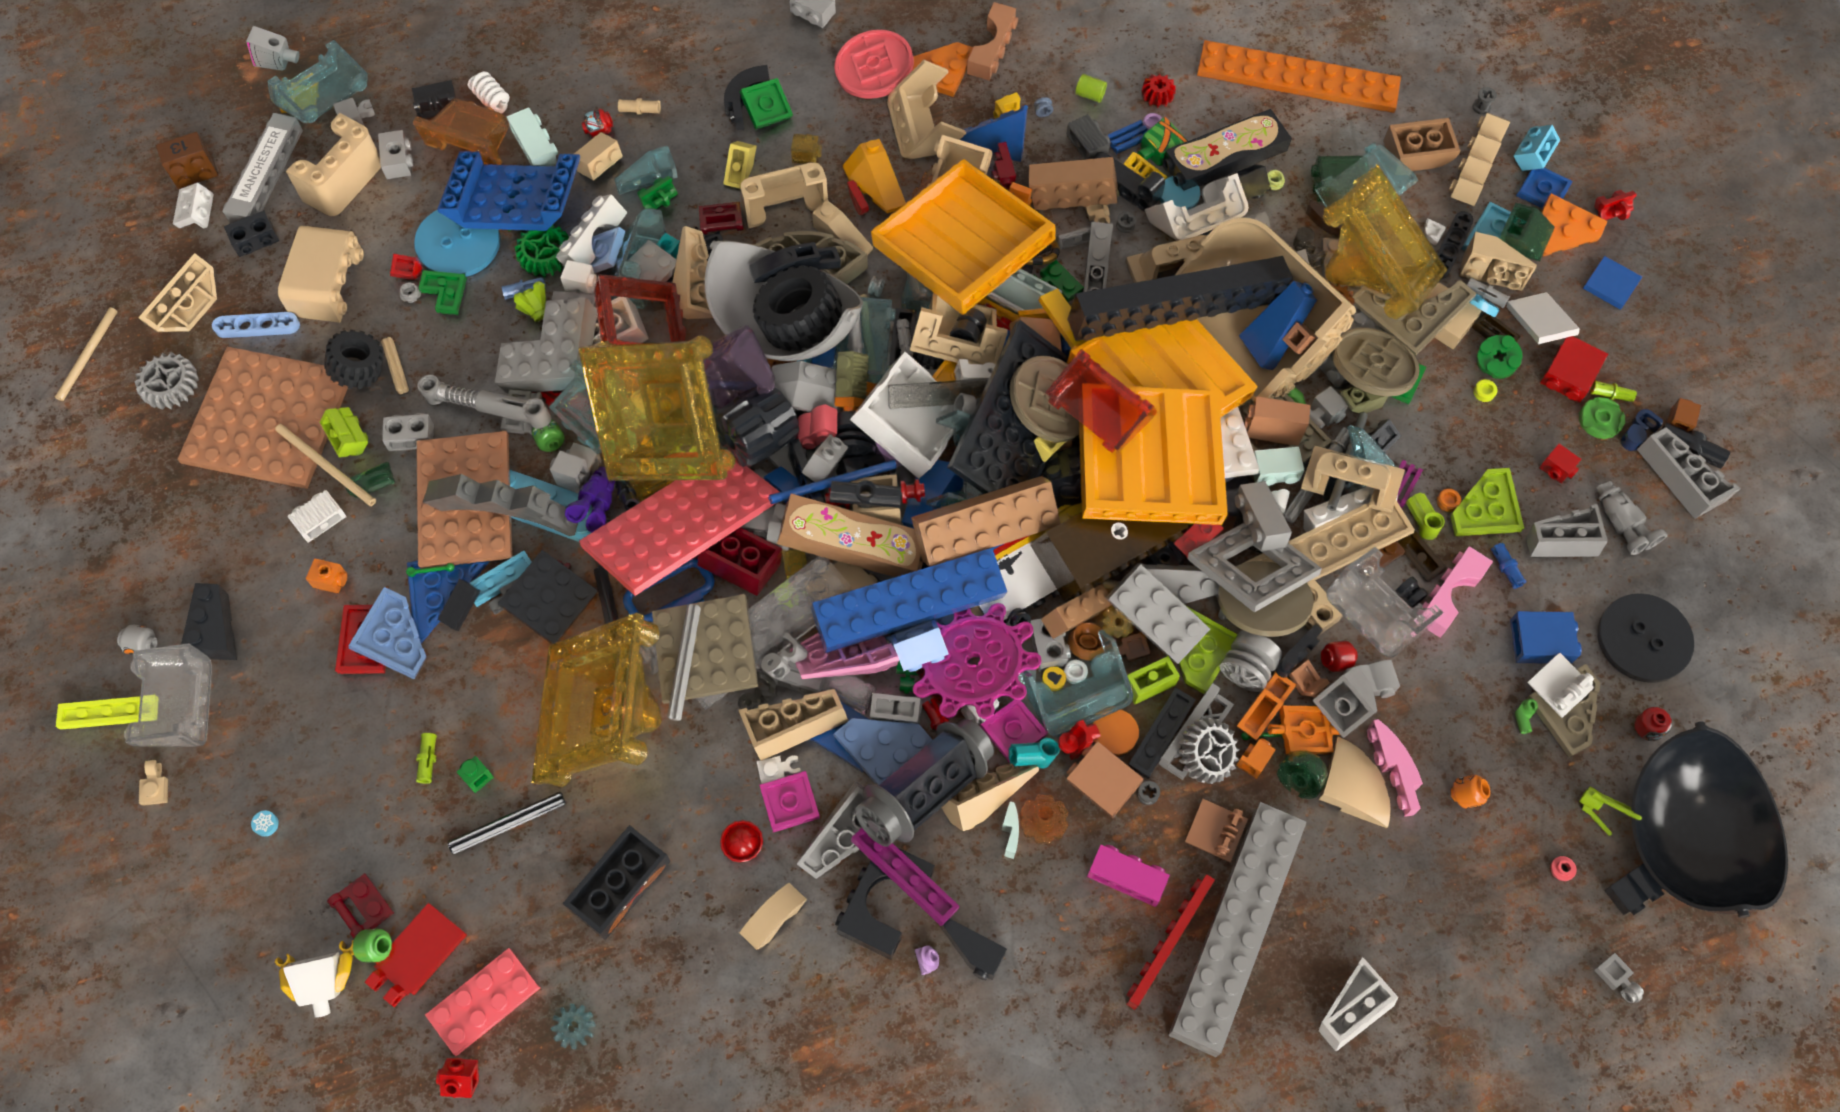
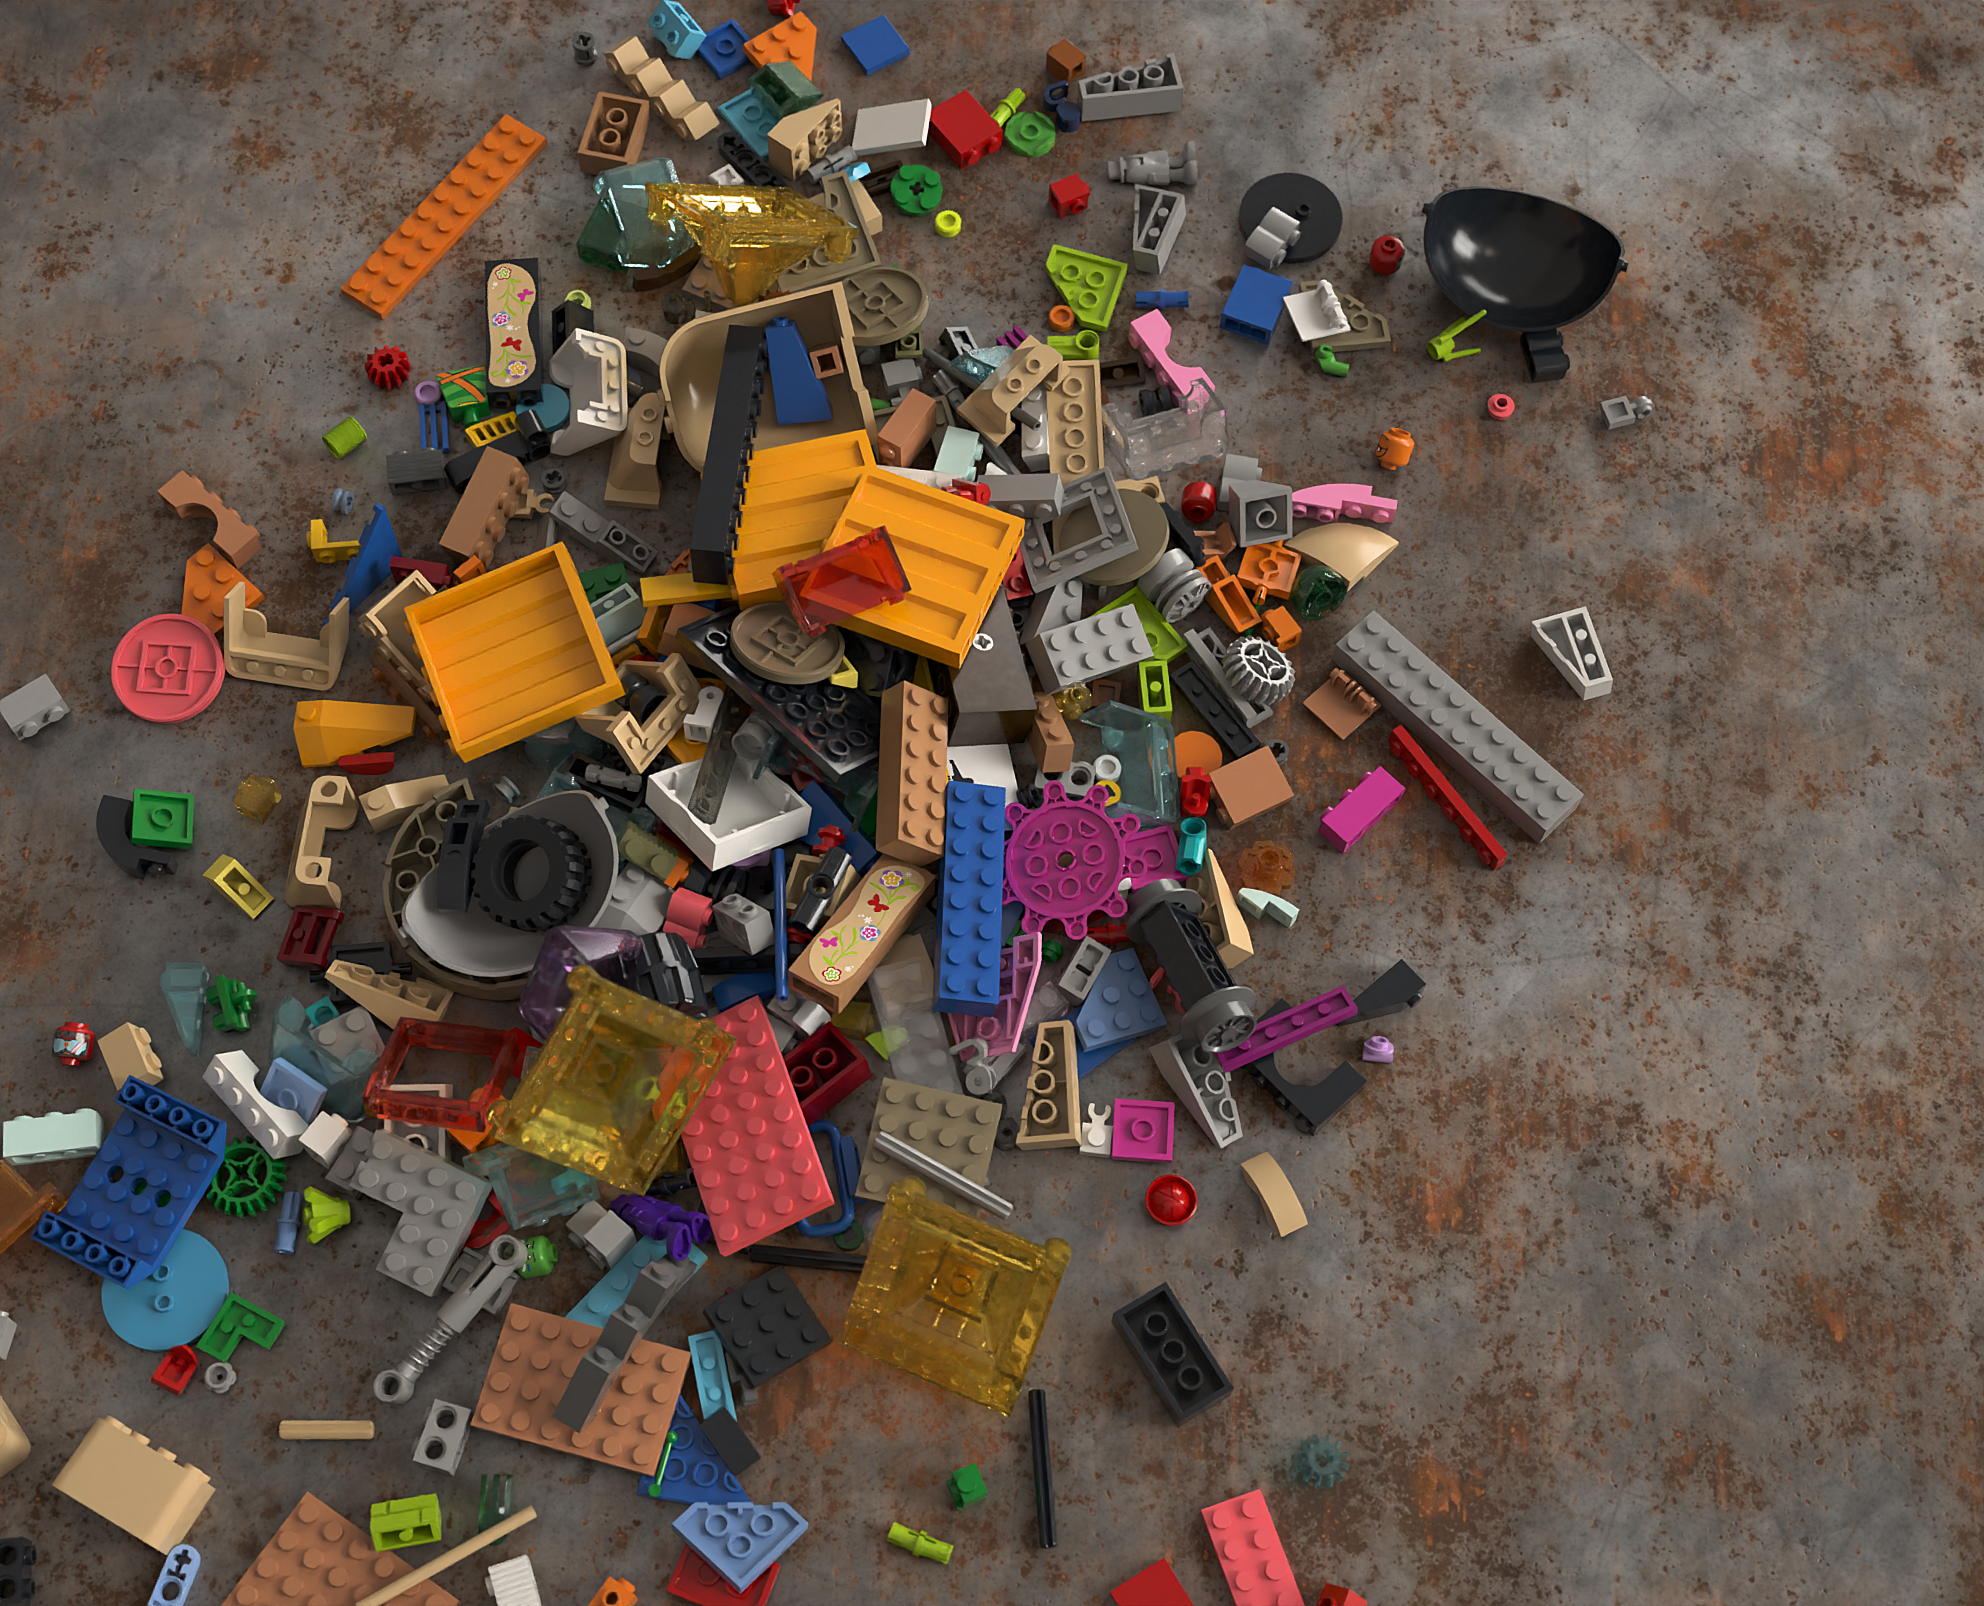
camera: 70 degrees left, 0 degrees up
black tyre [324,329,384,389] -> none
tan pin [618,98,661,115] -> none
light blue slope [891,619,948,672] -> none
dark orange hat [1067,622,1108,661] -> none
black piece [1661,422,1731,469] -> none
none -> red hips [941,478,991,505]
none -> light grey brick [1244,207,1301,270]

